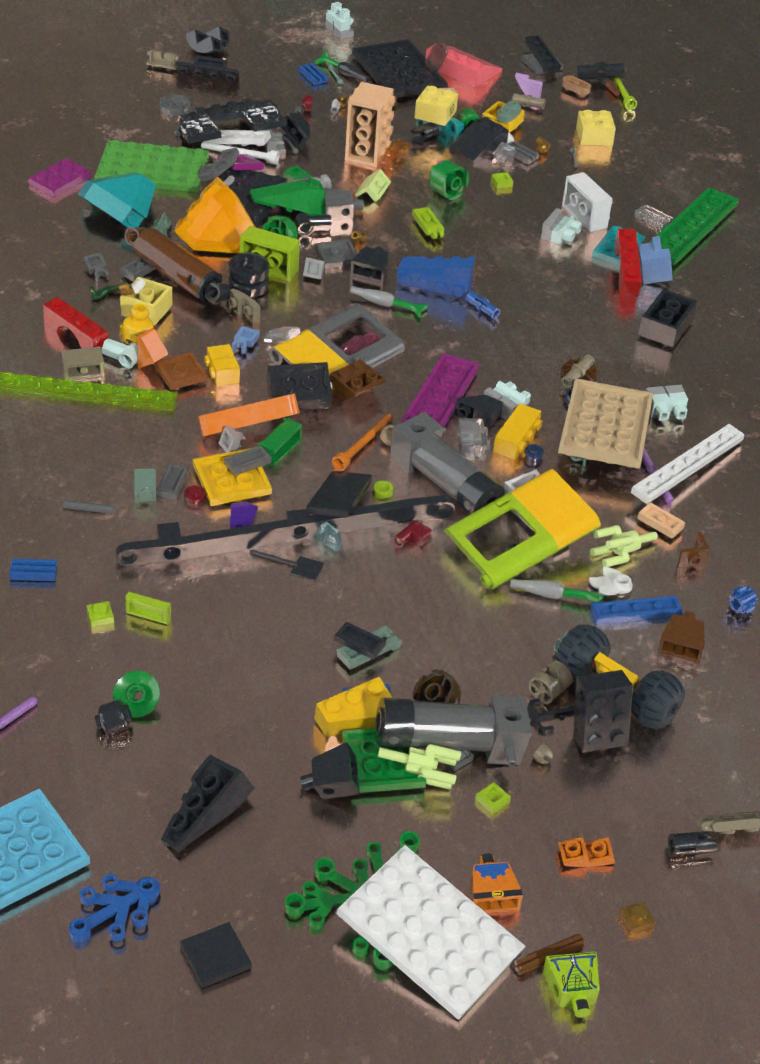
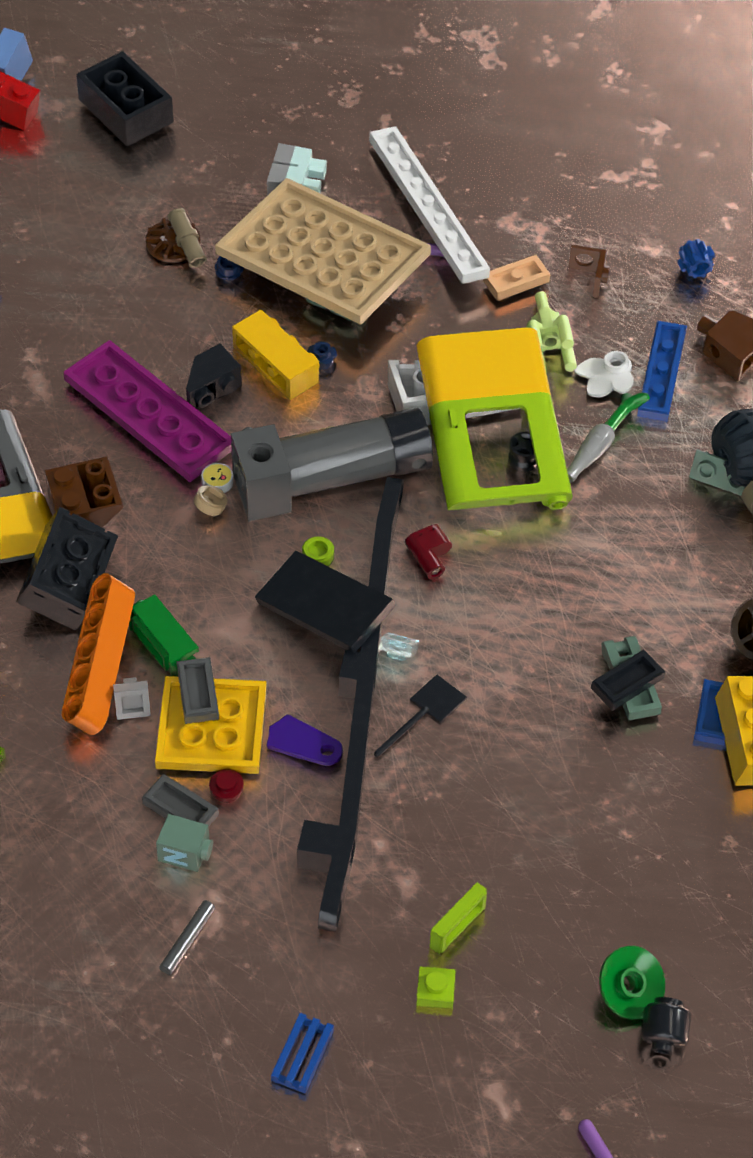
camera: 65 degrees left, 10 degrees up
orange piece [332,414,393,471] -> none
clear brick [457,419,490,461] -> none
hips [484,381,531,421] -> none

